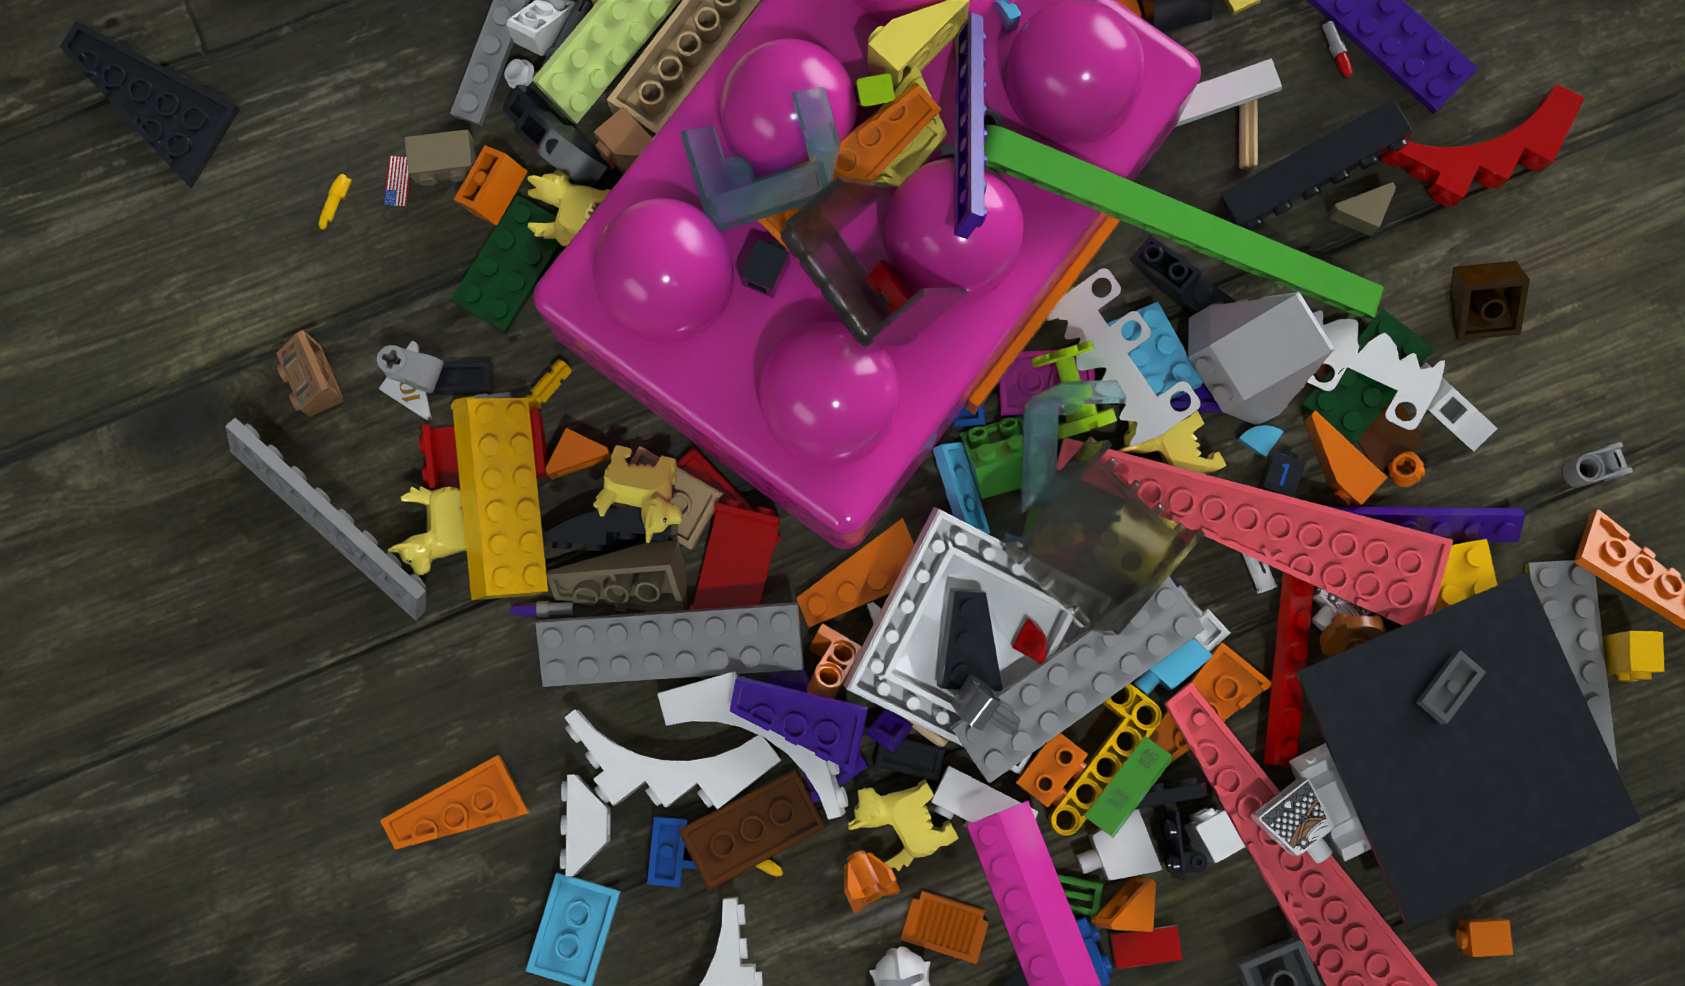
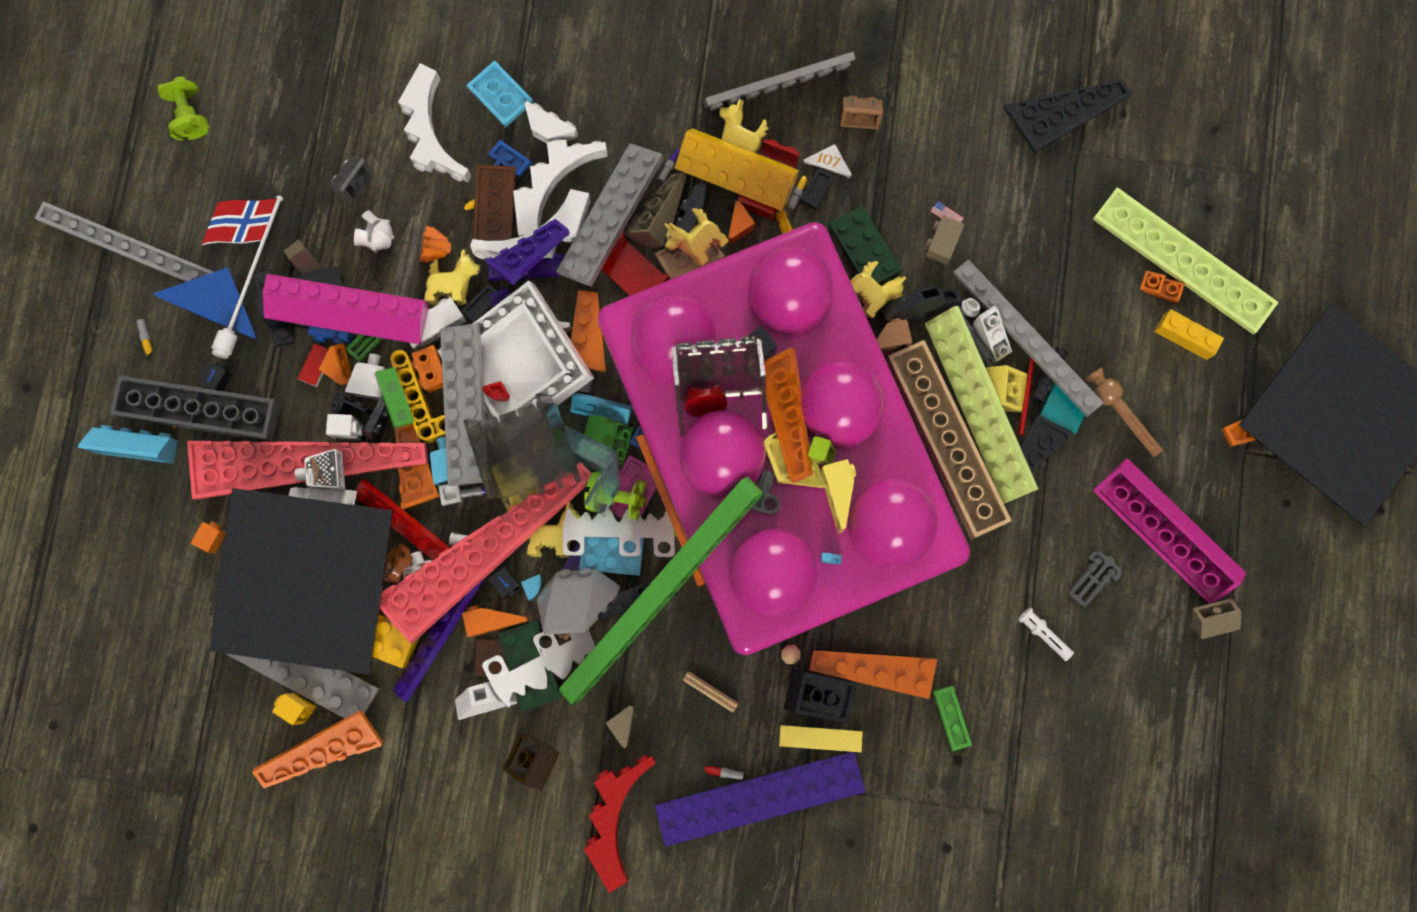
camera: 125 degrees right, 0 degrees up
yellow piece [318,174,352,230] -> none
light grey piece [377,345,444,393] -> none
orange wing [380,755,530,850] -> none
orange brick [453,145,528,226] -> none
clear light blue windscreen [680,87,840,231] -> none
orange tile [807,624,862,699] -> none
orange window [900,890,989,964] -> none
black wing [937,588,1003,691] -> none
dark grey beam [951,675,1021,734] -> none
dark purple plate [954,12,987,239] -> none
white tile [1175,58,1282,127] -> none
black brick [1220,99,1413,231] -> none
orange piece [1388,452,1425,487] -> none
dark grey plate [1416,650,1486,725] -> none
light grey piece [1562,442,1633,488] -> none

